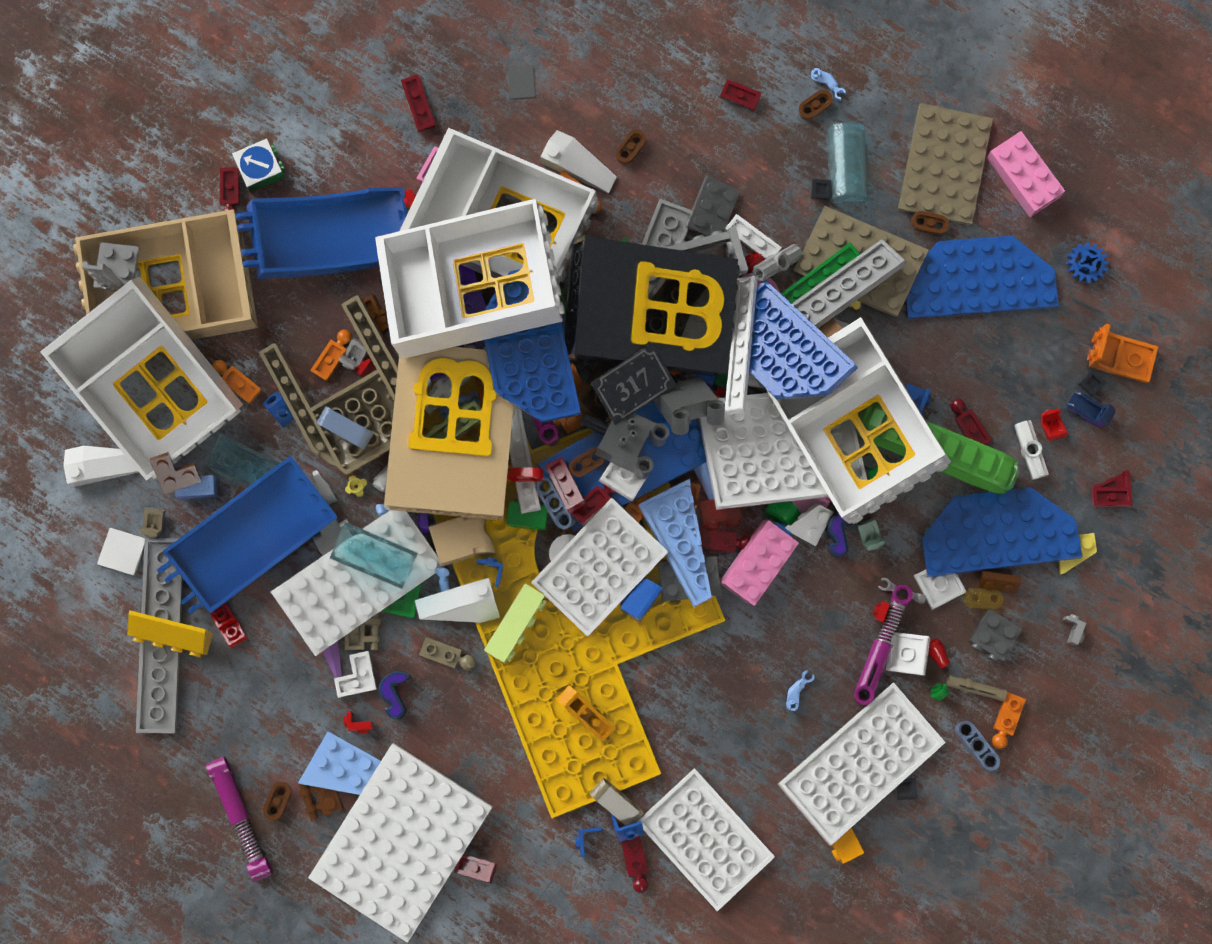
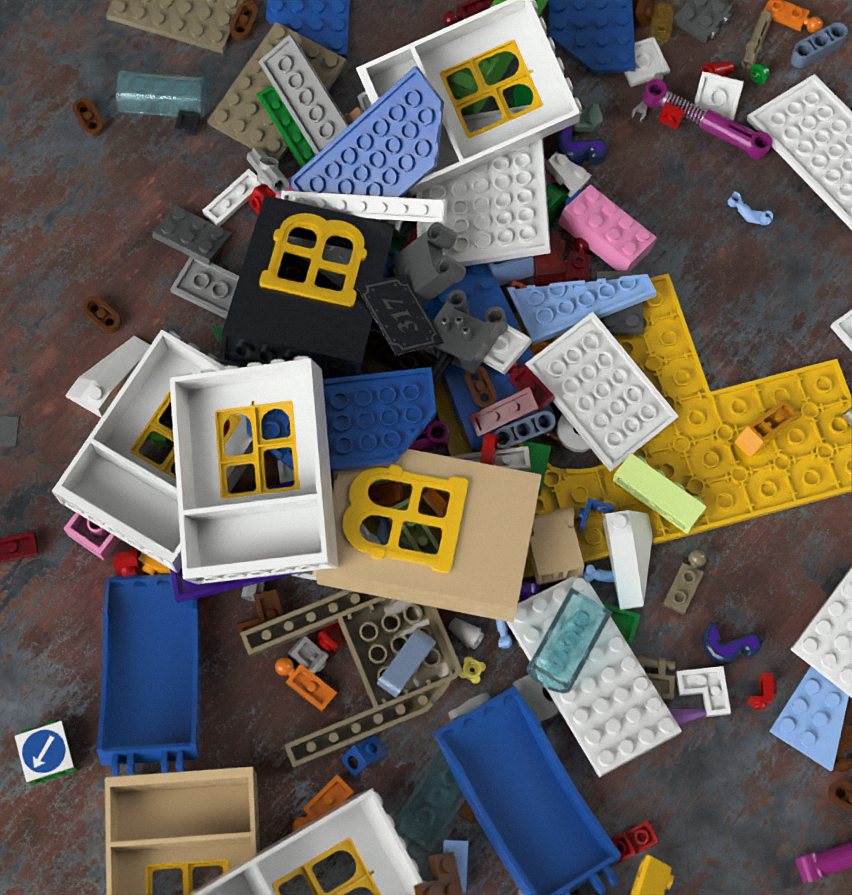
camera: 85 degrees left, 10 degrees down
dark red plate [220,167,240,213] -> none
blue slope [619,577,663,623] -> none
light grey bracket [658,227,748,279] -> none
dark red plate [720,79,761,111] -> none
light blue arm [811,68,846,101] -> none

